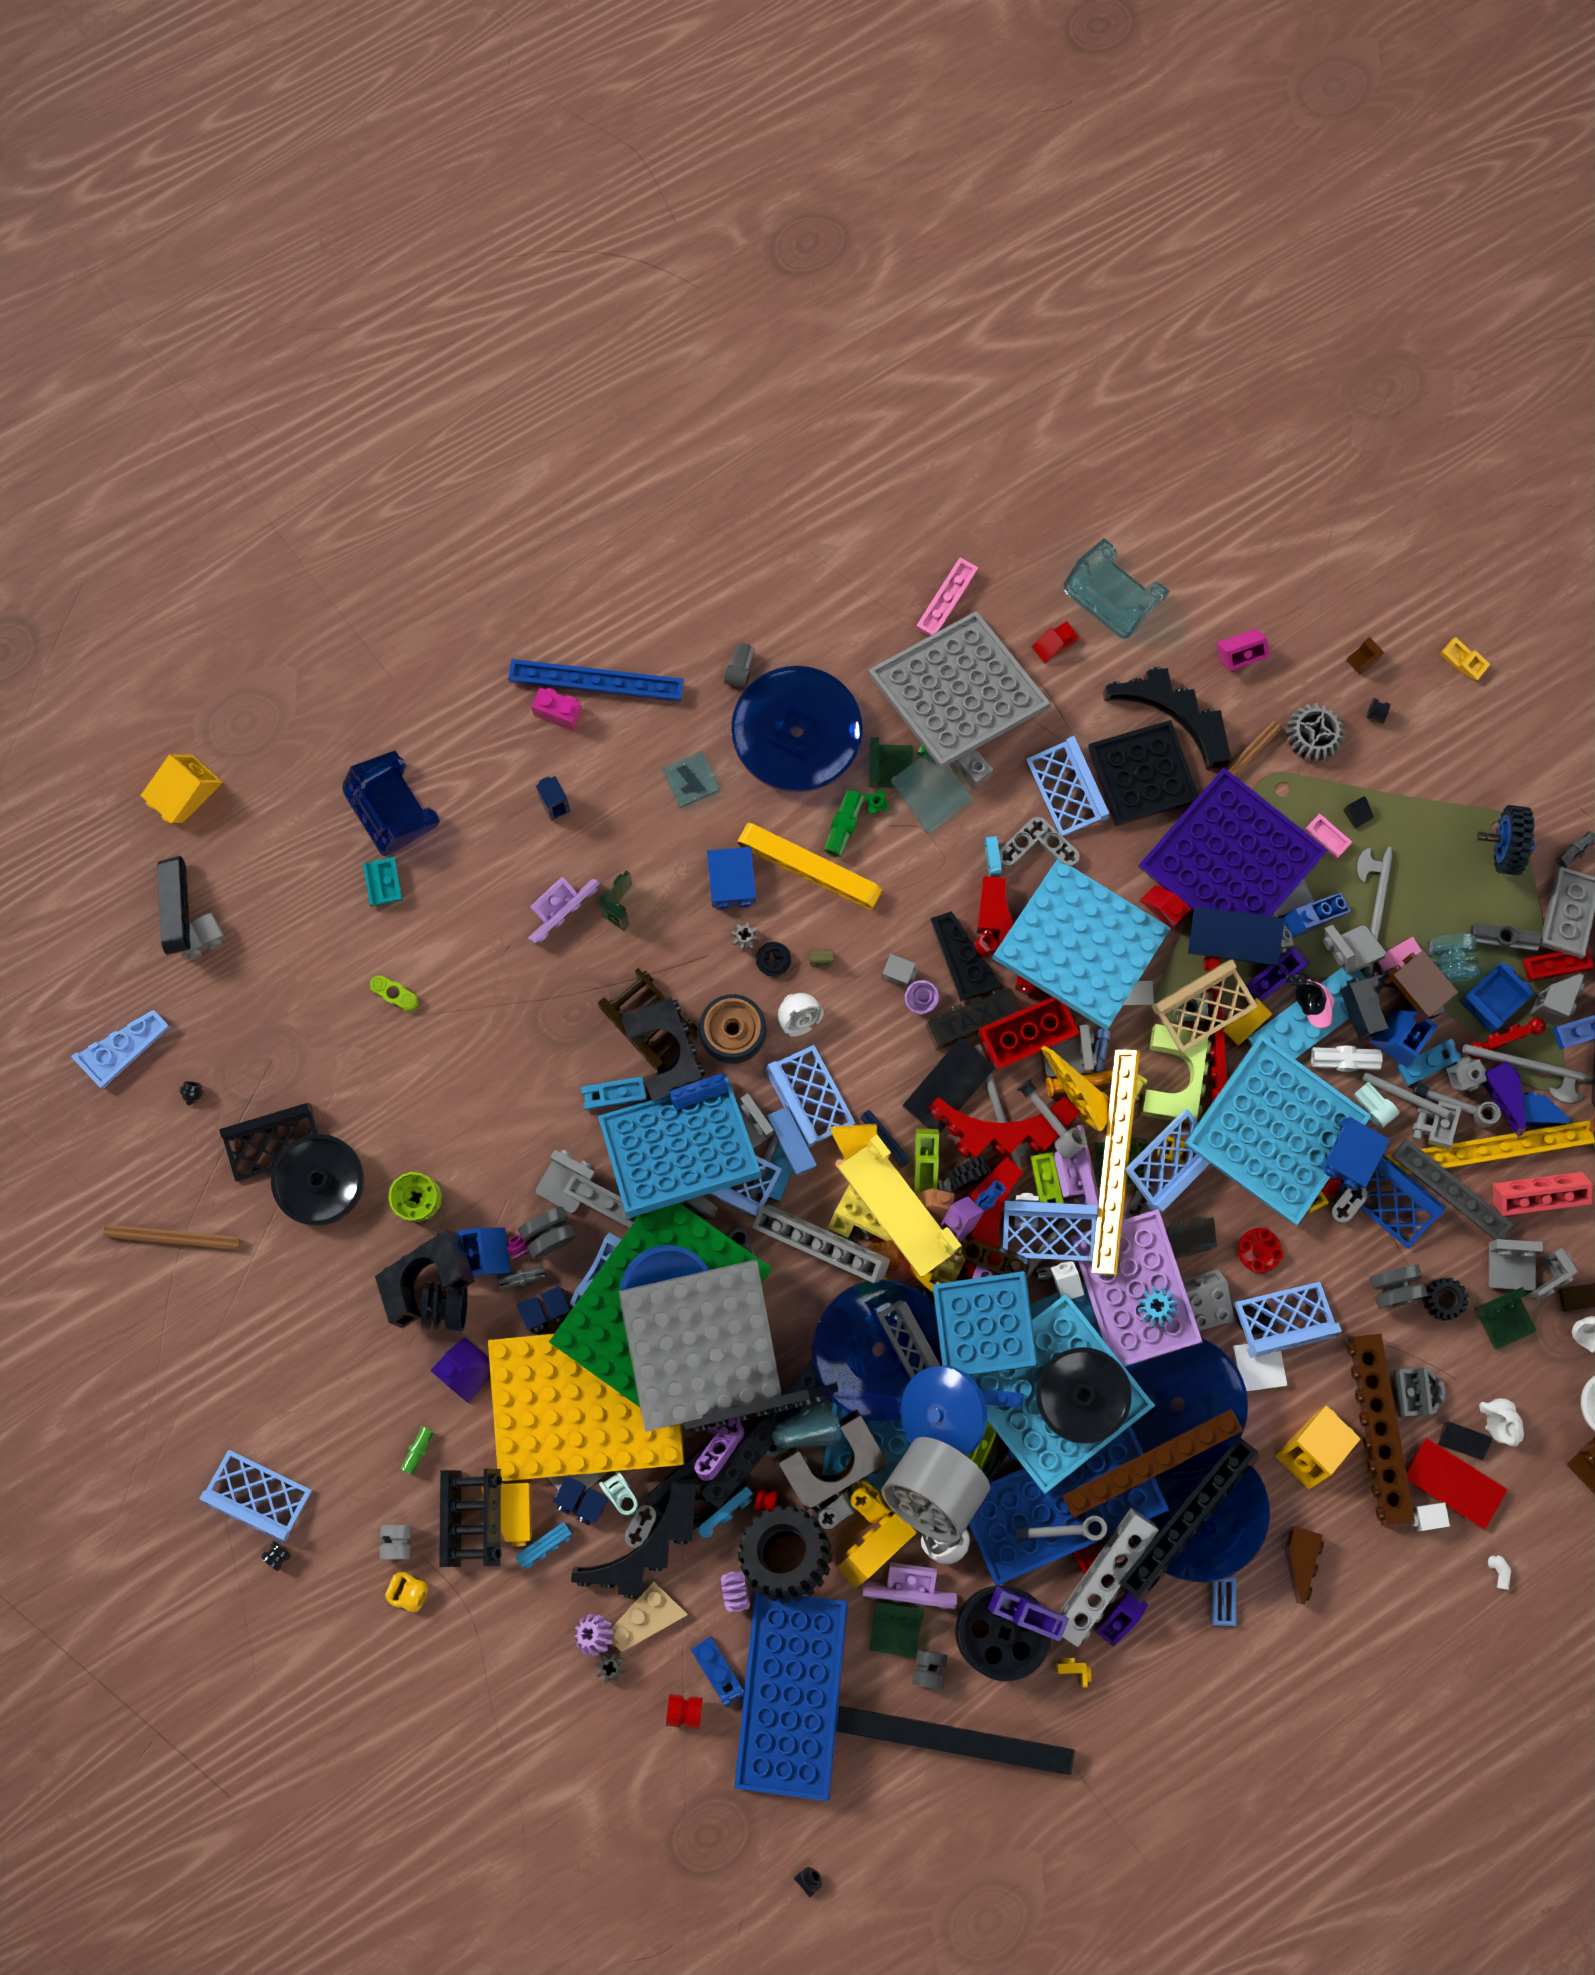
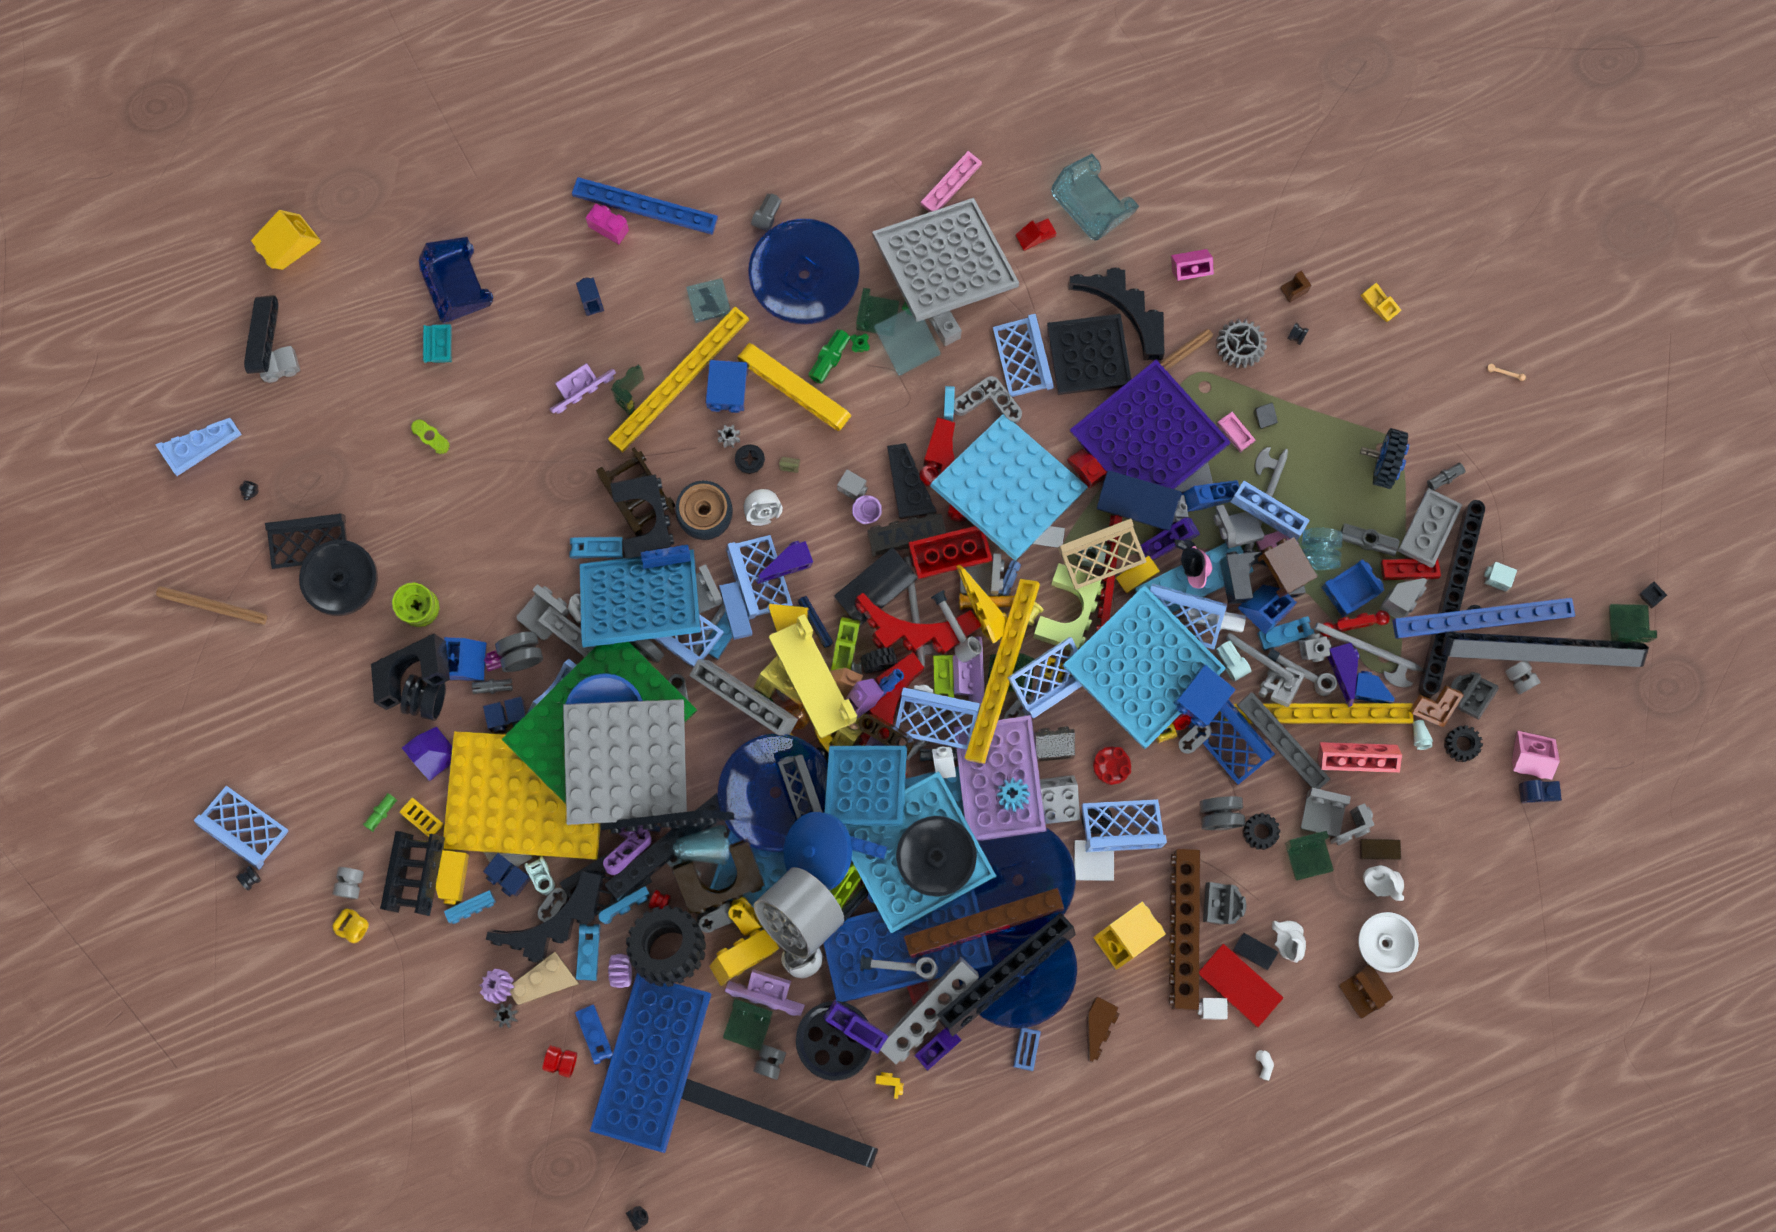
camera: 10 degrees right, 0 degrees up
none -> yellow slope [400,798,444,837]
none -> white arm [568,594,581,623]
none -> dark azure plate [576,924,600,981]
none -> yellow plate [608,307,749,453]
none -> dark purple slope [756,541,813,584]
none -> light blue fence [1150,583,1227,649]
none -> light blue brick [1231,481,1310,541]

